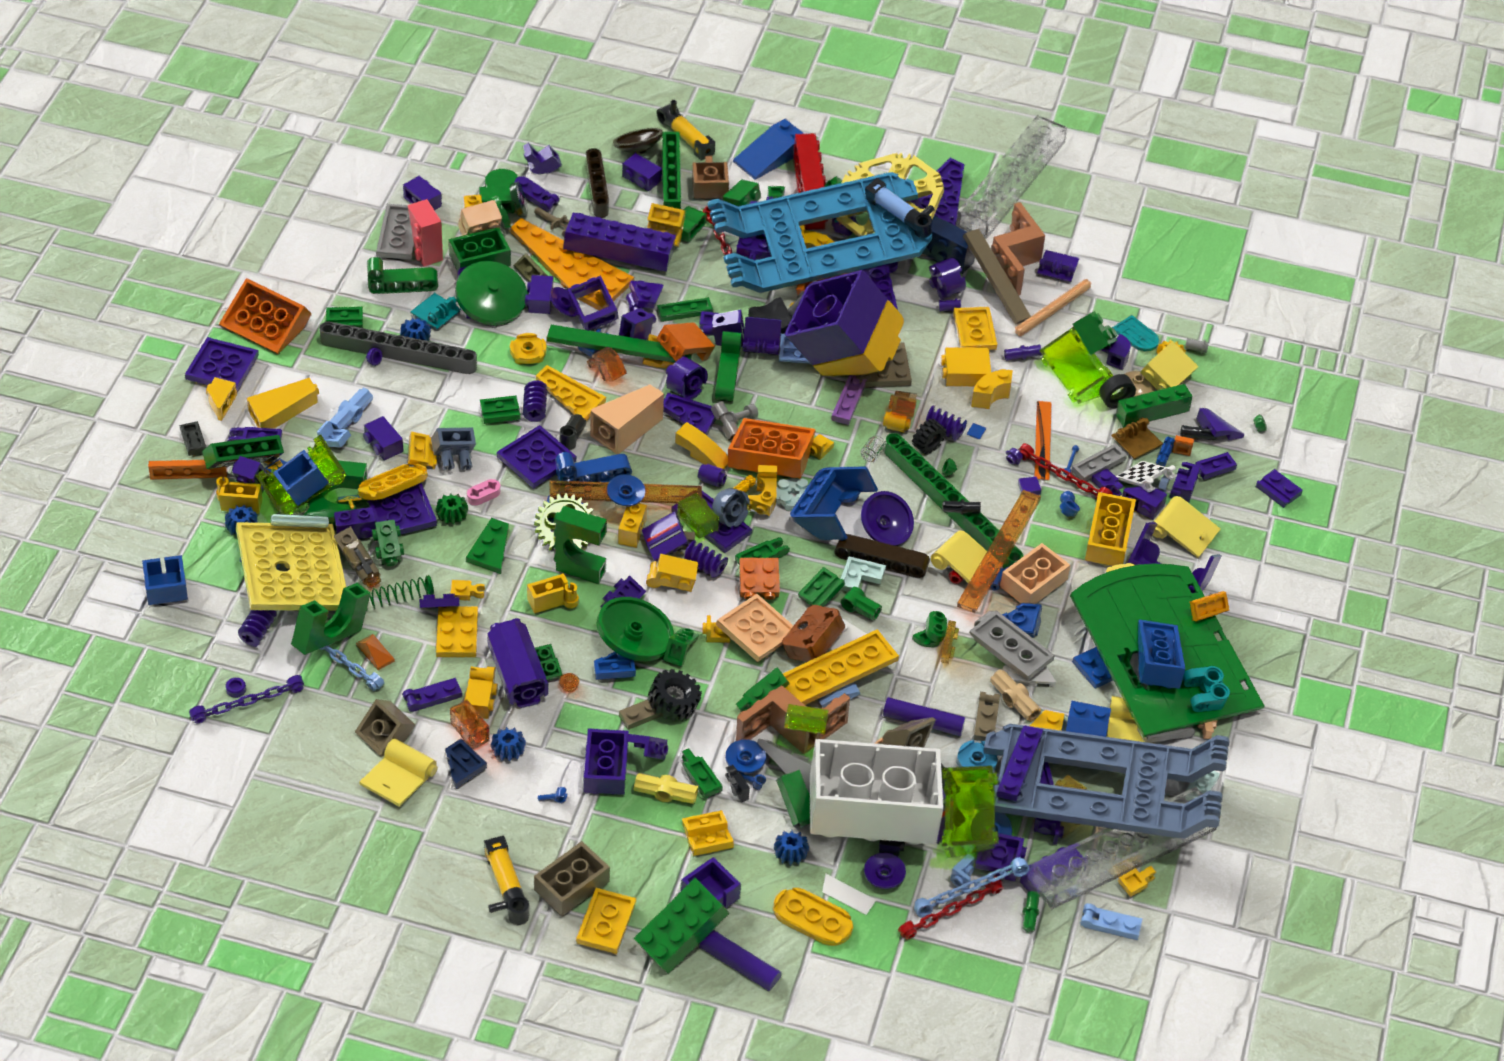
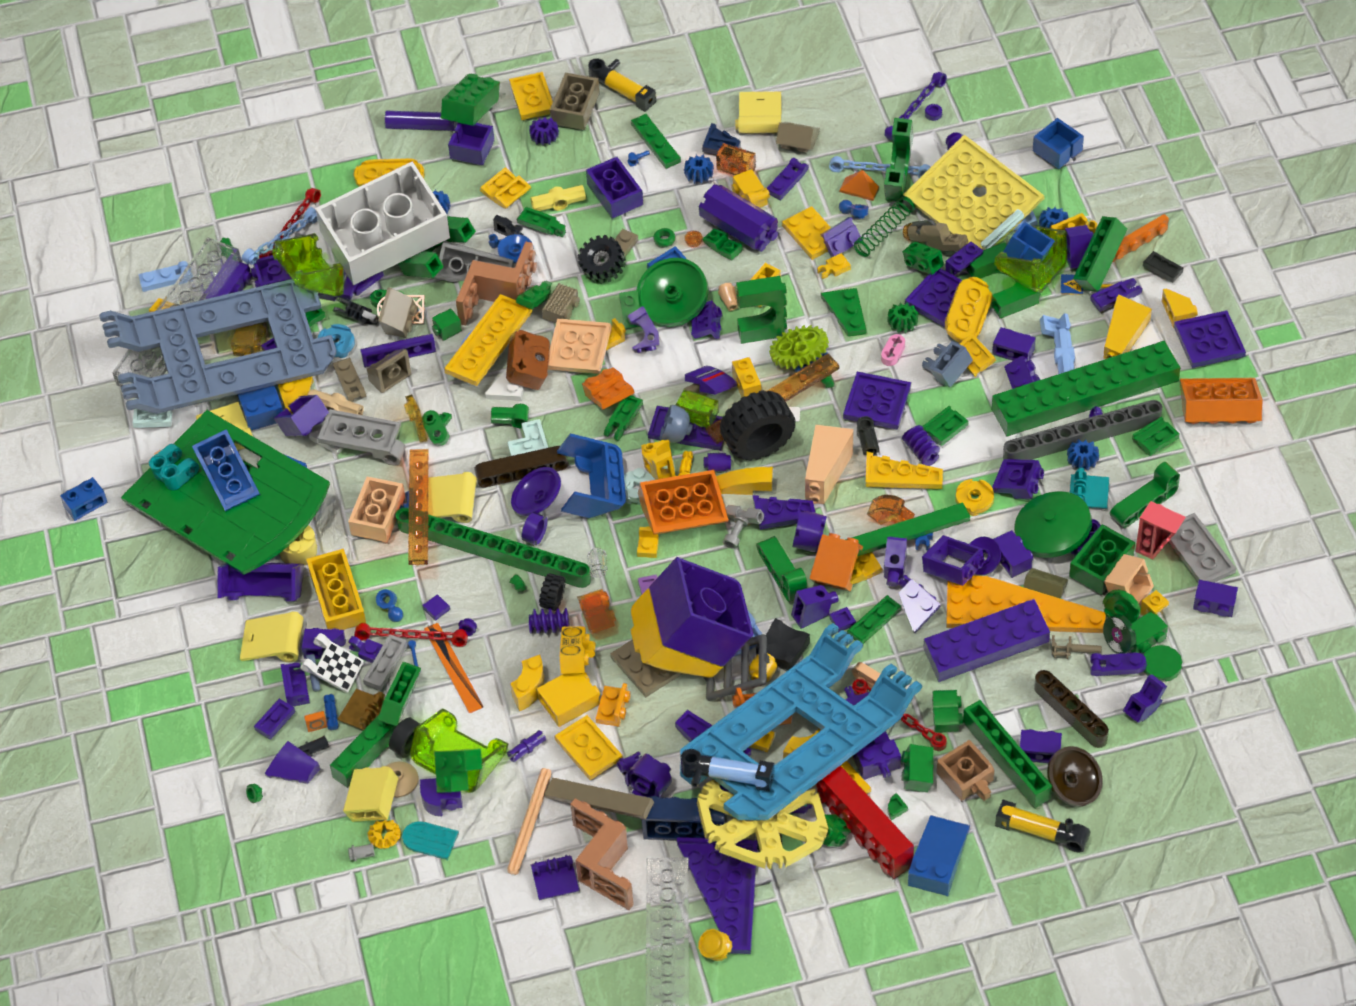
camera: 155 degrees right, 5 degrees up
yellow piece [337,494,362,509] -> none
blue beam [555,452,632,490] -> none
blue dish [607,474,645,507] -> none
dark purple bracket [627,734,668,760] -> none
yellow hinge [646,554,698,592] -> none
yellow slope [647,203,685,247] -> none
dark purple piece [684,540,728,578] -> none
dark purple hinge [742,317,782,355] -> none
clear neon green bracket [784,704,829,734] -> none
green plate [798,567,845,607] -> none
black axle [942,500,981,515] -> none
blue sticker [967,423,986,439] -> none
dark purple plate [997,725,1043,801] -> none
blue plate [1002,603,1042,638] -> none
light orange plate [1190,591,1230,621] -> none
dark purple plate [1256,469,1303,508] -> none
none -> blue brick [60,477,108,521]
none -> dark purple piece [273,395,329,437]
none -> dark tan slope [367,349,411,393]
none -> green brick [378,661,421,726]
none -> green brick [432,308,462,341]
none -> dark purple piece [521,512,548,546]
none -> dark purple gear [529,116,559,146]
none -> dark tan brick [542,283,580,323]
none -> yellow piece [560,626,596,674]
none -> light orange bracket [596,683,631,727]
none -> tile [627,306,660,353]
none -> green plate [631,114,681,169]
none -> green piece [653,228,676,247]
none -> yellow wheel [698,929,732,961]
none -> light nougat cone [718,283,738,311]
none -> black tyre [720,390,796,461]
none -> blue plate [839,200,869,219]
none -> light nougat beam [852,662,880,688]
none -> green brick [991,340,1181,437]
none -> dark purple plate [992,459,1044,499]
none -> dark purple bracket [1004,355,1040,389]

